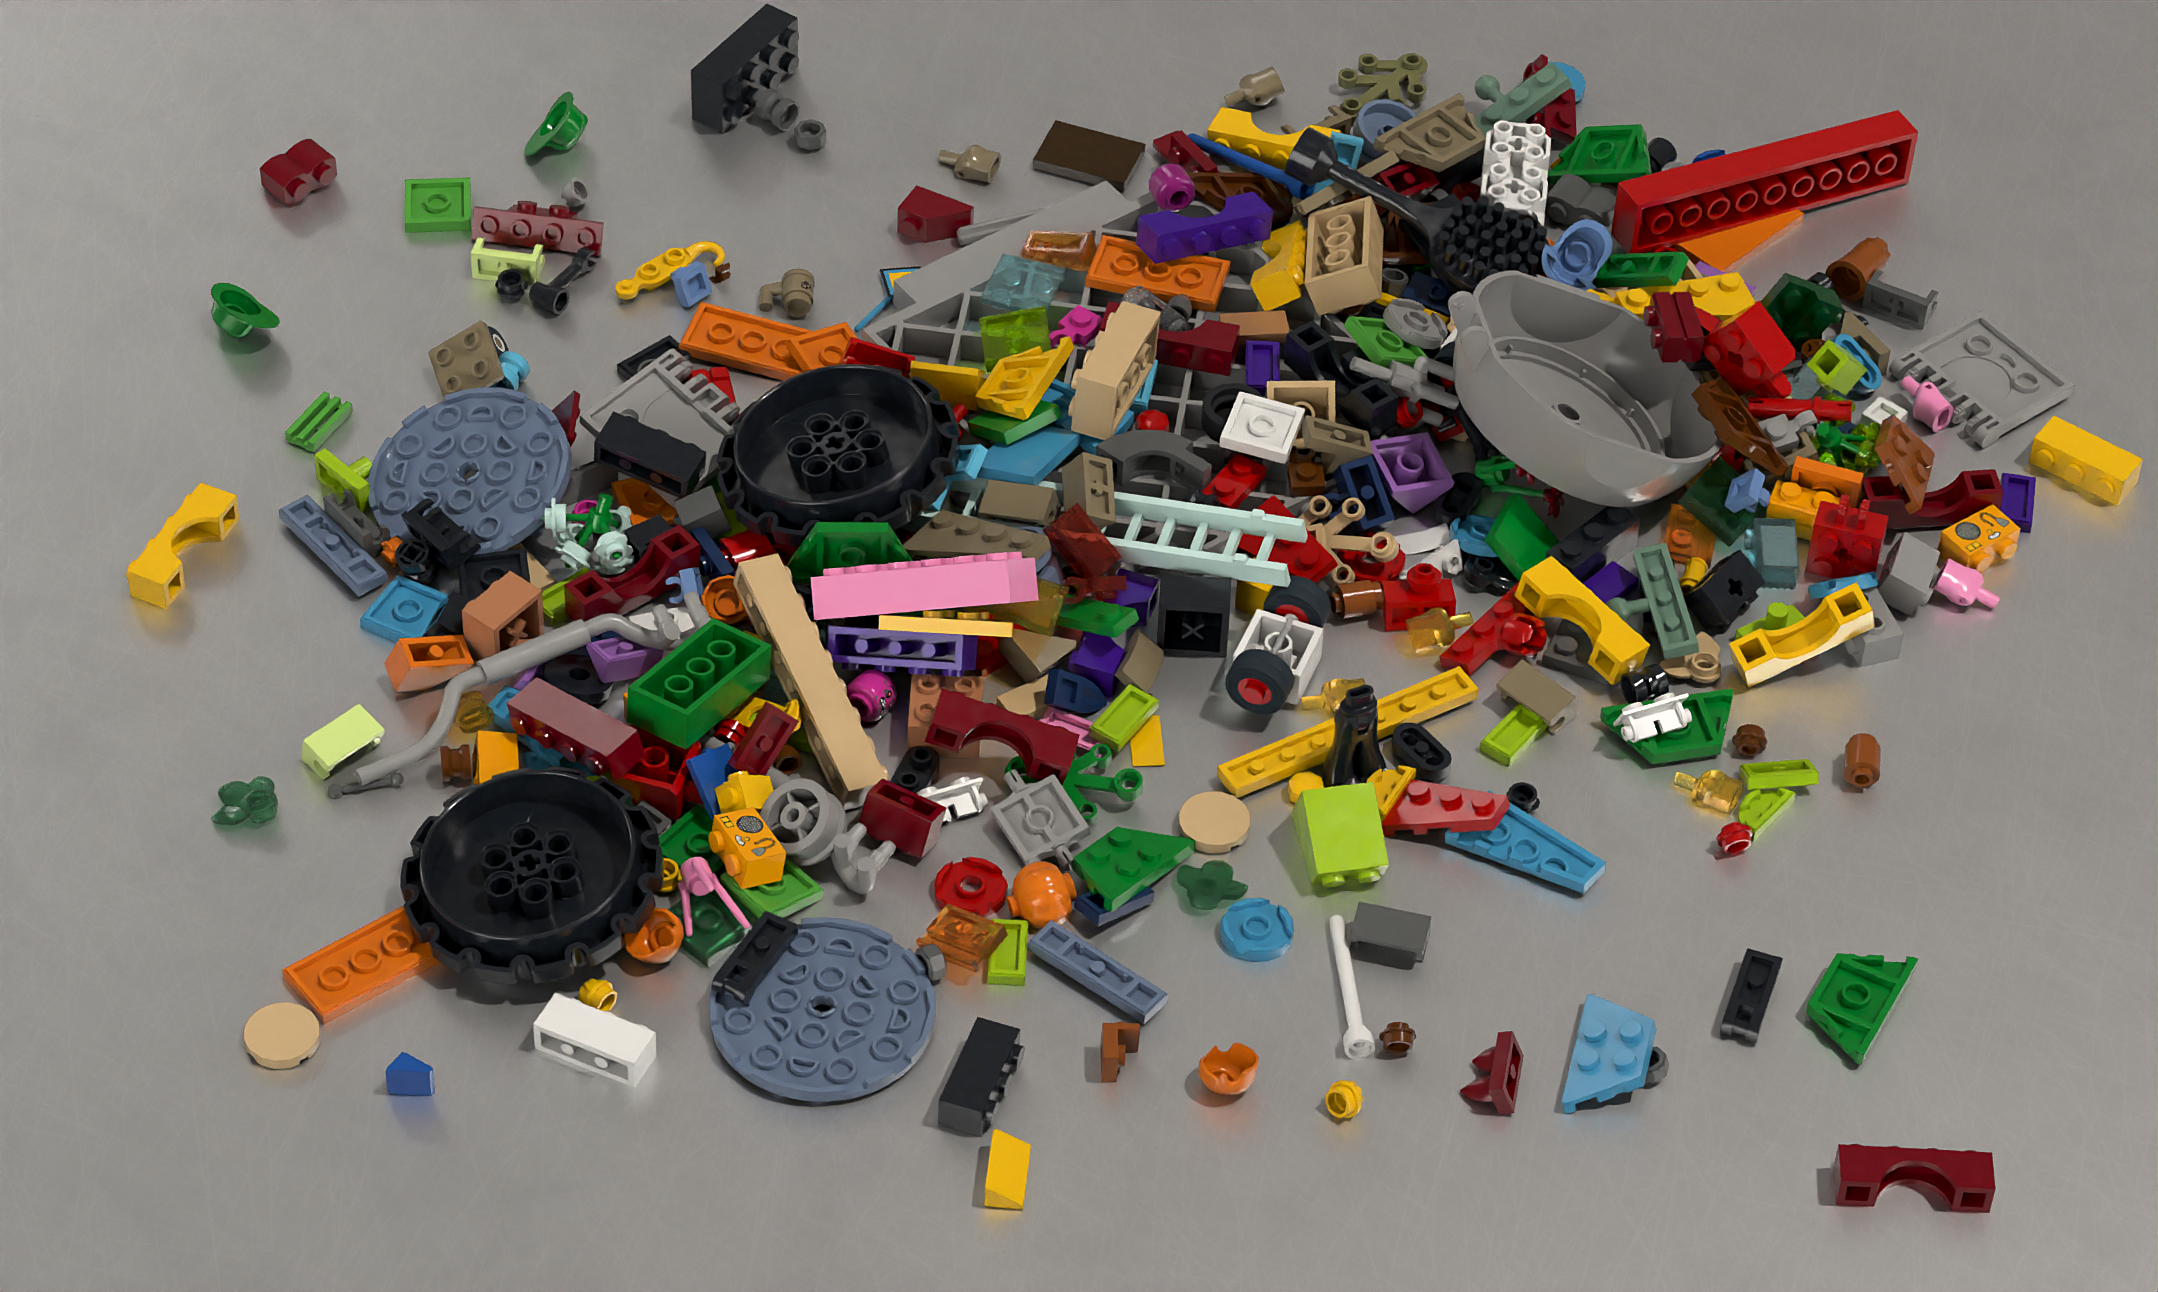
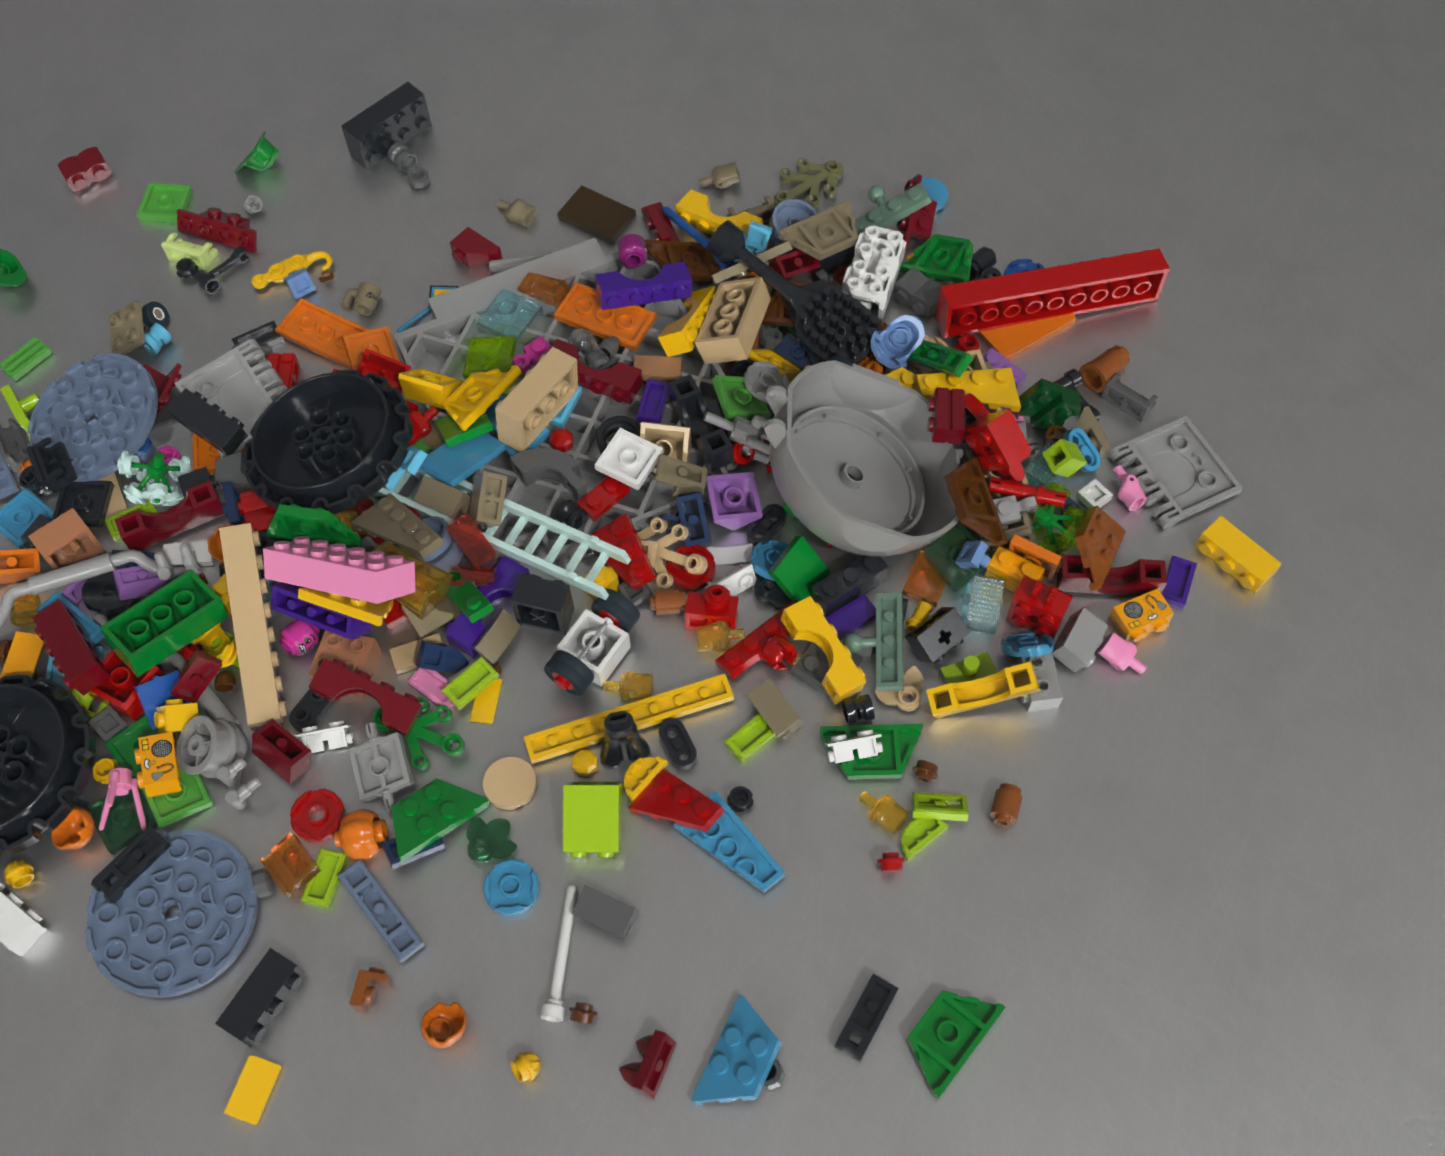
camera: 15 degrees right, 15 degrees up
medium blue tile [666,568,704,603] -> none
reddish brown plate [1287,446,1326,497] -> none

